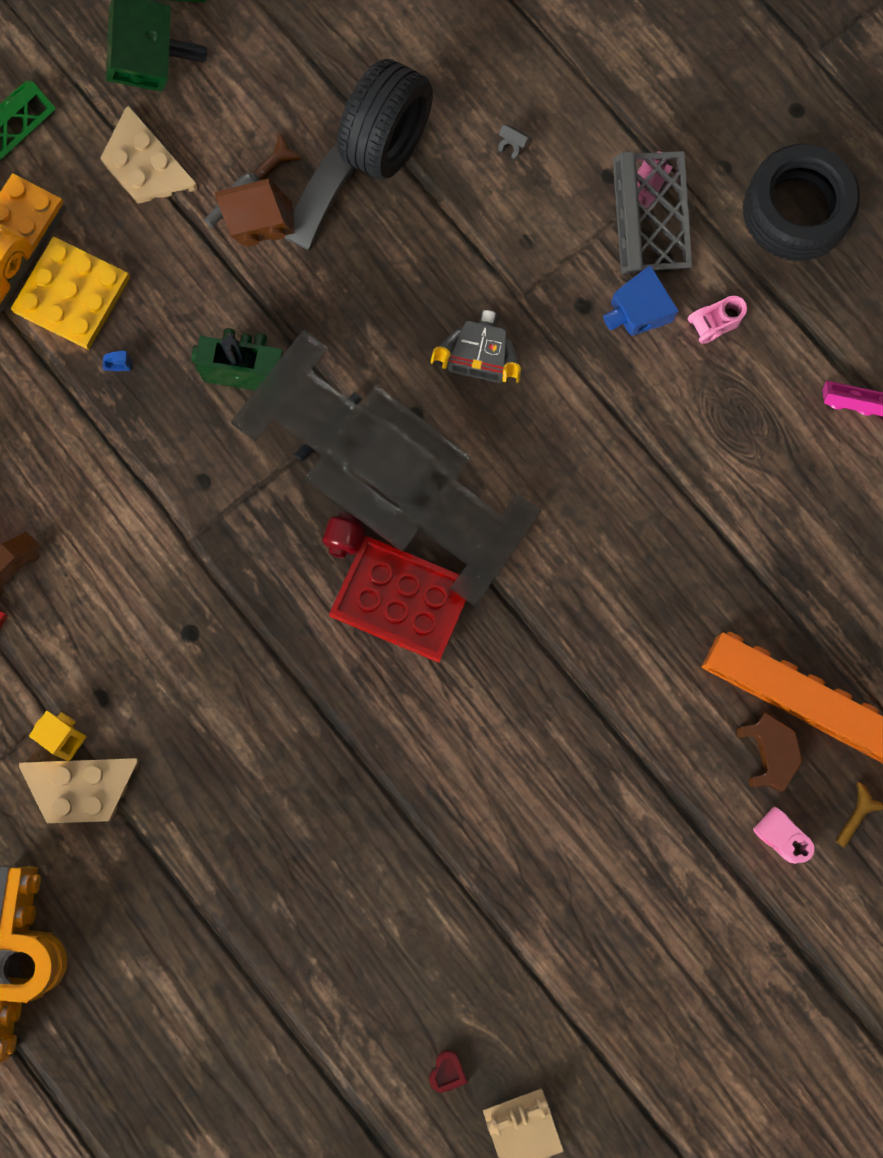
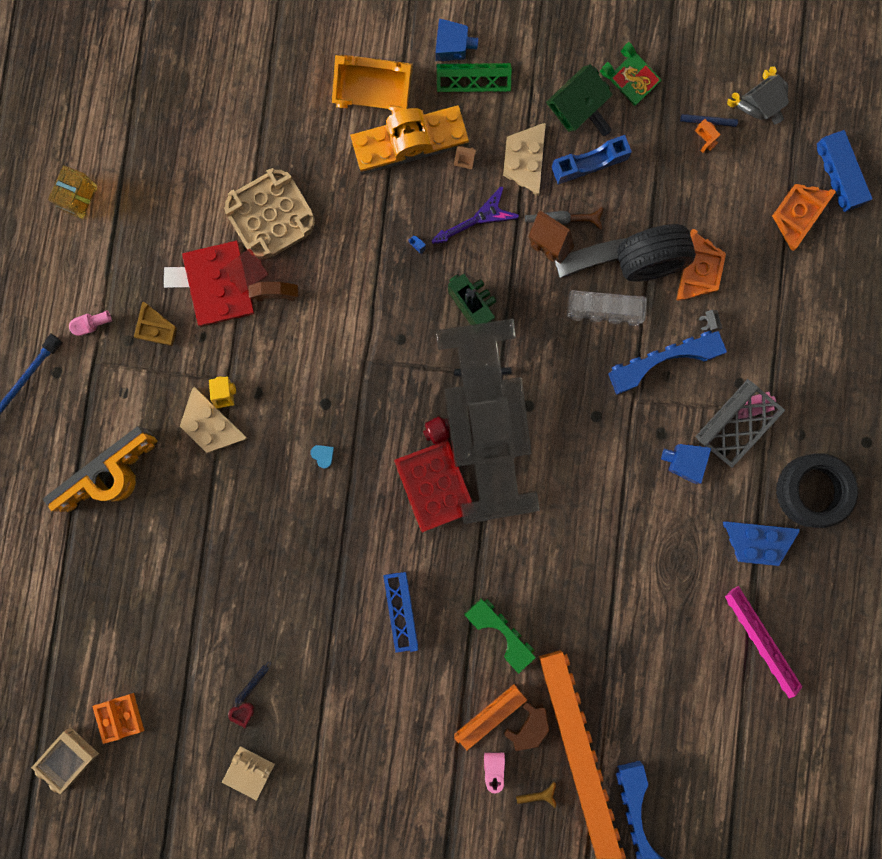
camera: 50 degrees right, 5 degrees up
yellow plate [11,236,130,350] -> none
dark grey torso [430,310,521,384] -> none
bright pink piece [688,296,747,344] -> none
none -> dark blue piece [233,662,271,707]
none -> dark azure tile [311,445,334,468]
none -> blue fence [383,571,419,653]
none -> dark purple piece [432,186,519,244]
none -> medium nougat tile [454,145,476,169]
none -> orange fence [454,684,527,751]
none -> green arch [464,598,536,674]
none -> blue arch [552,135,632,185]
none -> clear brick [567,290,647,326]
none -> blue arch [608,330,727,395]
none -> orange wing [676,229,726,301]
none -> blue wing [723,522,800,566]

